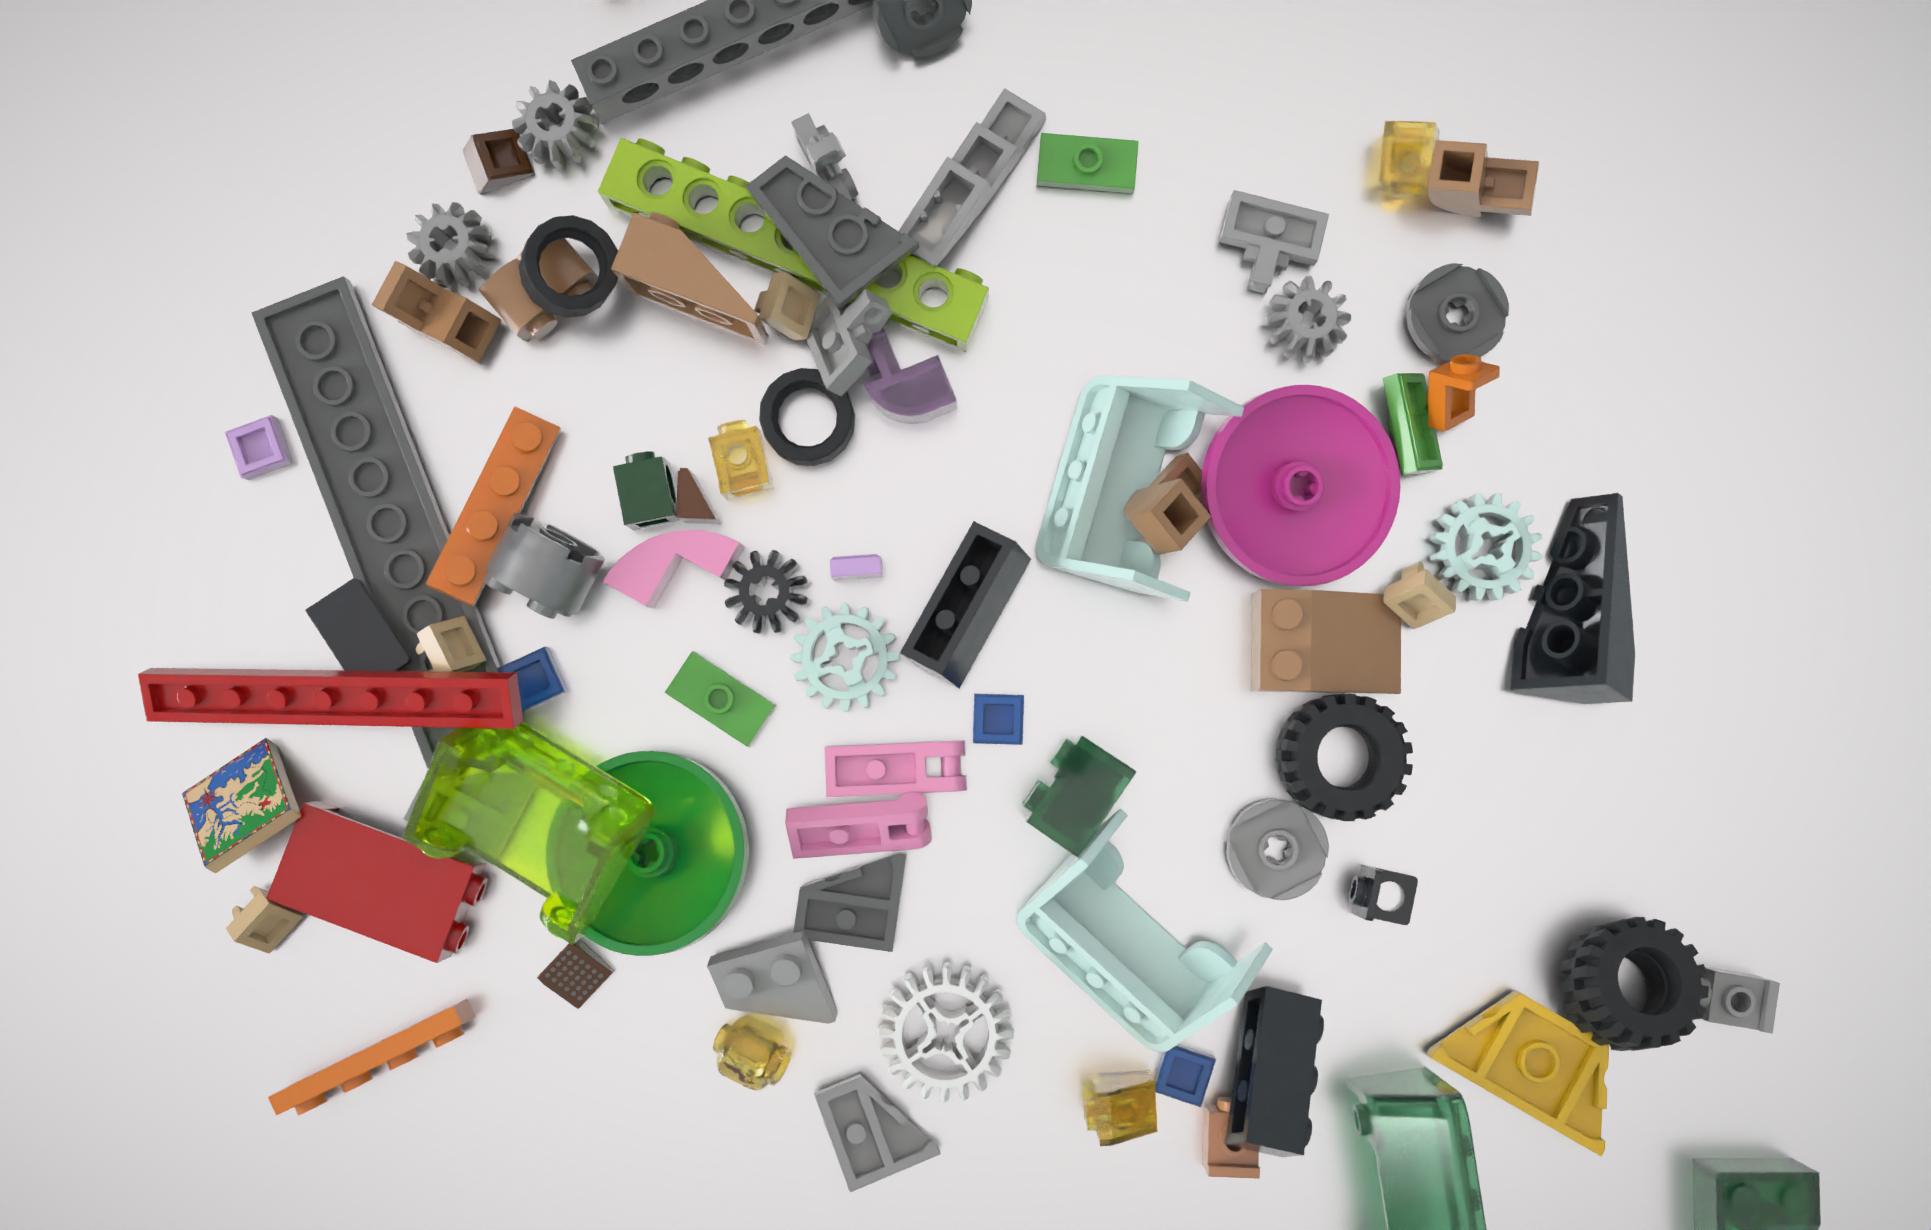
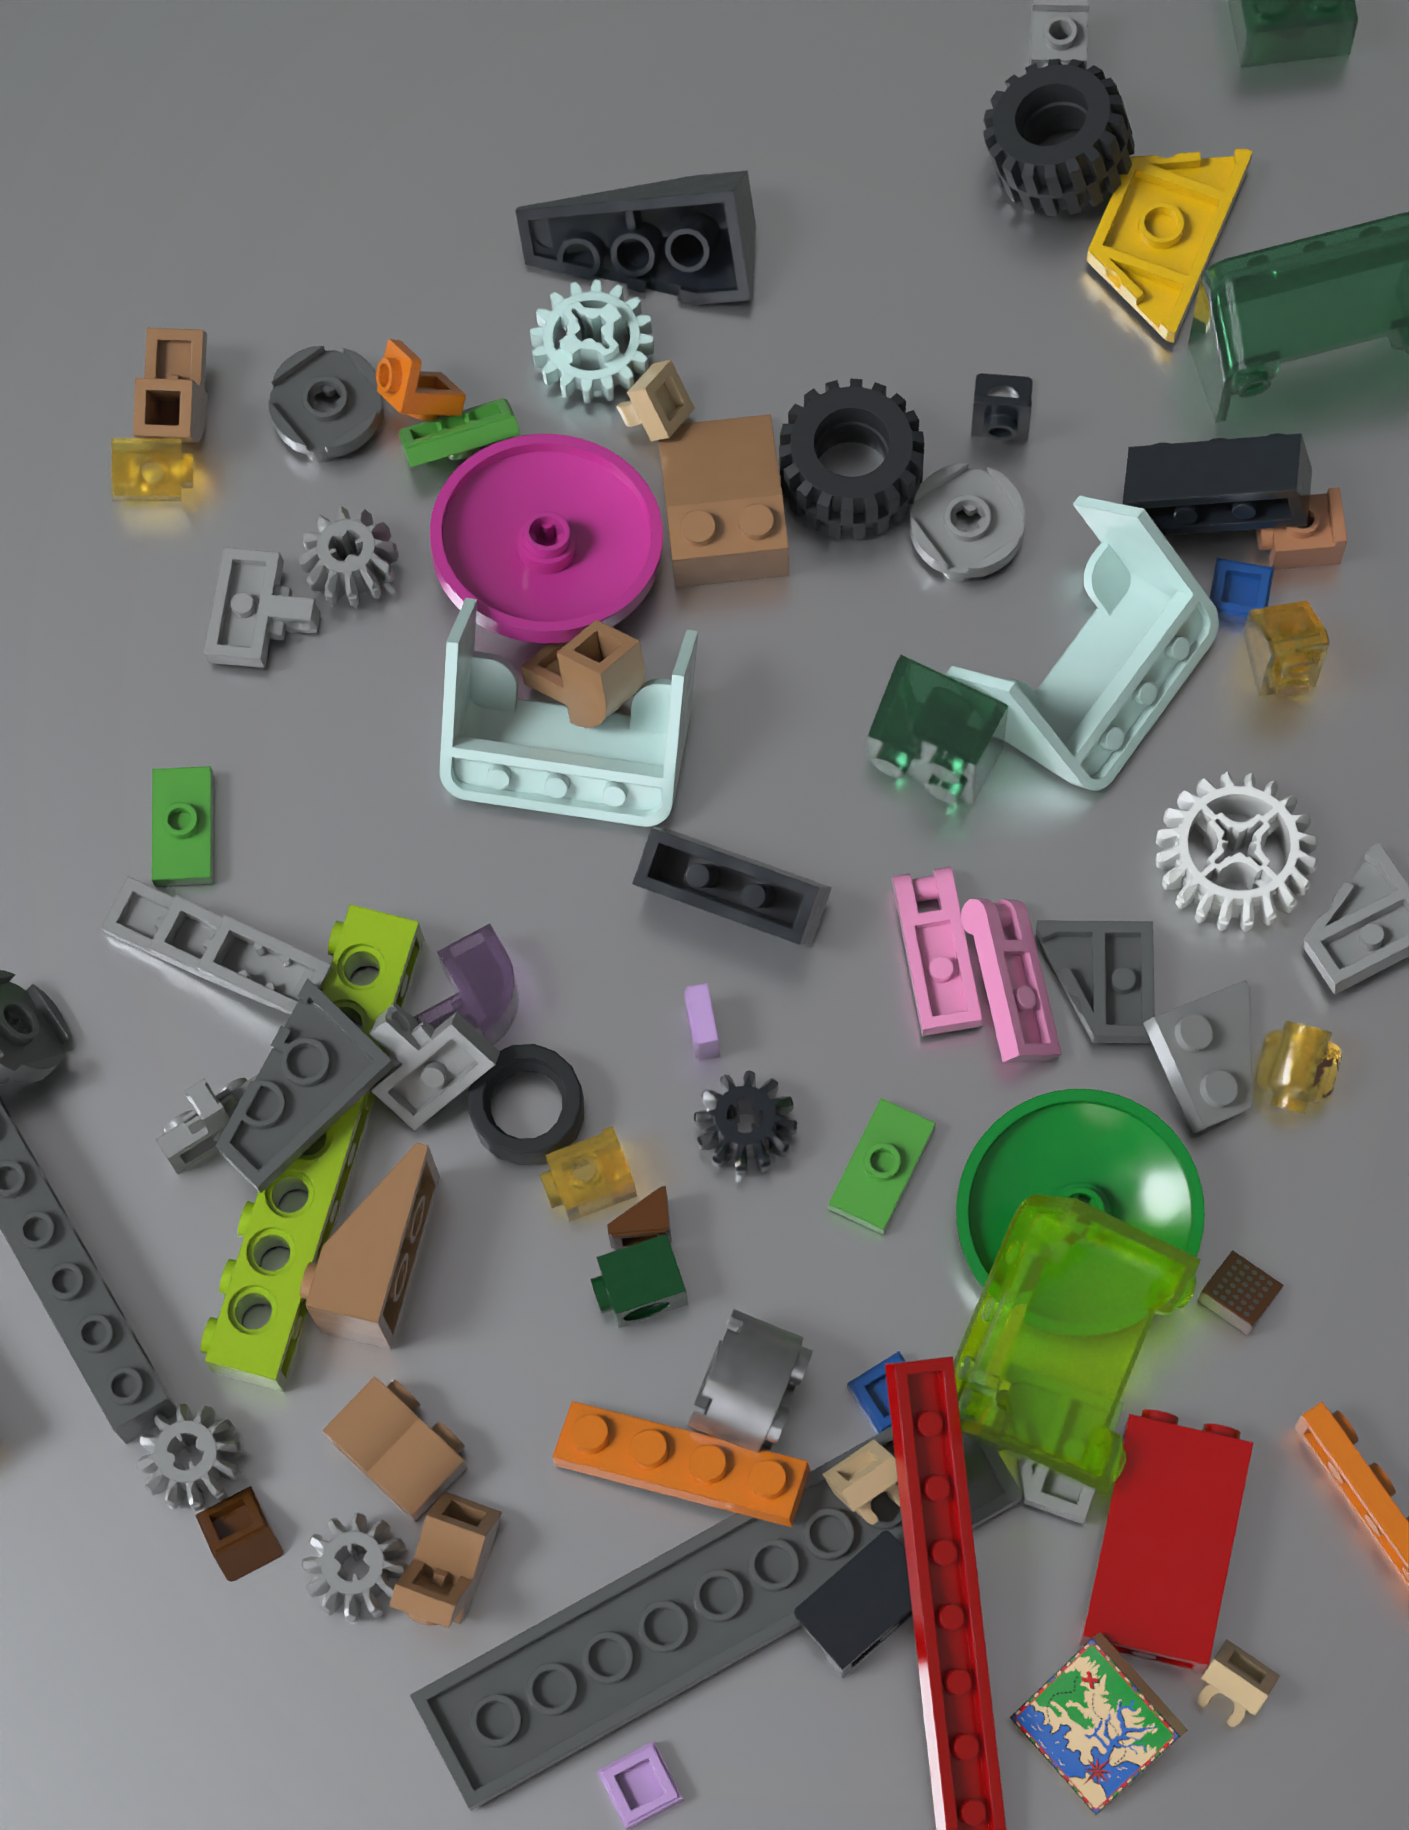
camera: 90 degrees left, 15 degrees down
black tyre [519,215,618,318] -> none
bright pink brick [602,530,745,609] -> none
tan tile [754,272,821,340] -> none
light aqua gear [790,603,900,711] -> none
blue tile [973,693,1024,745] -> none

